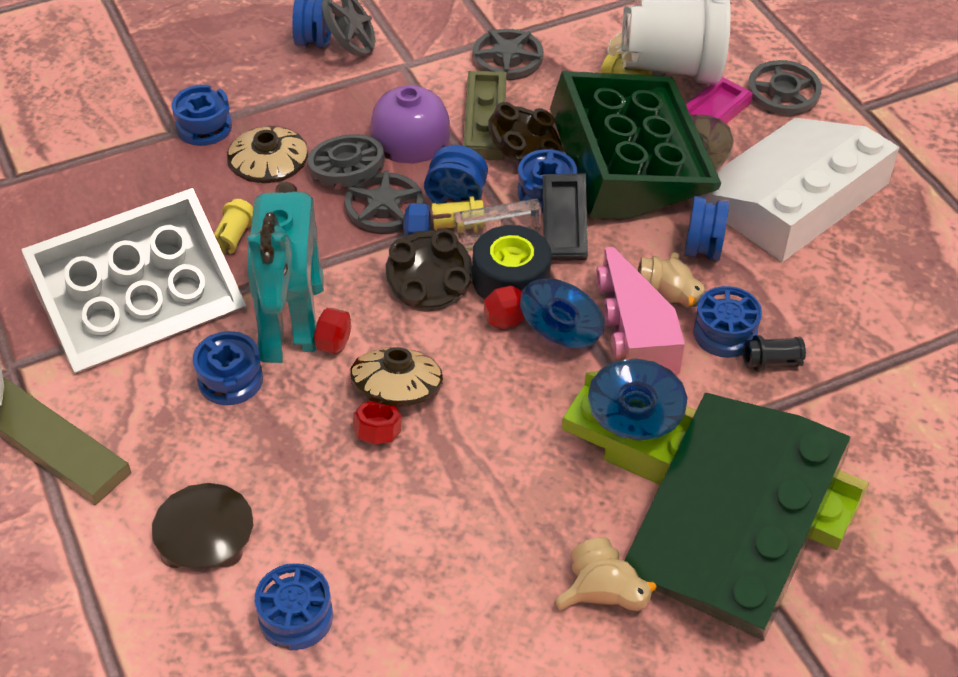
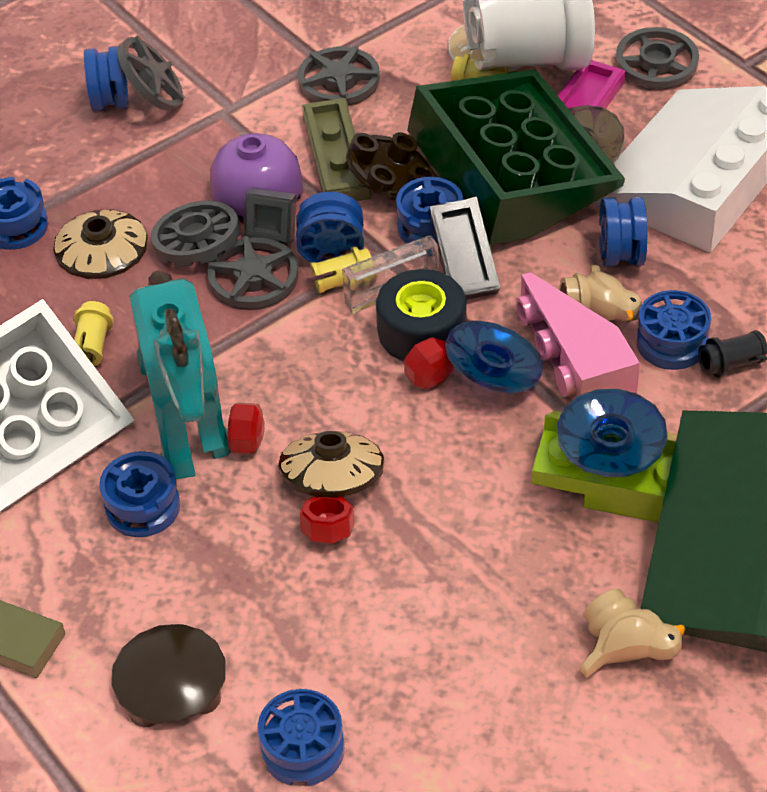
camera: 10 degrees left, 0 degrees up
dark brown dish [386,228,473,310] -> none
blue tile [403,203,431,237] -> none
none -> dark grey tile [245,188,297,244]

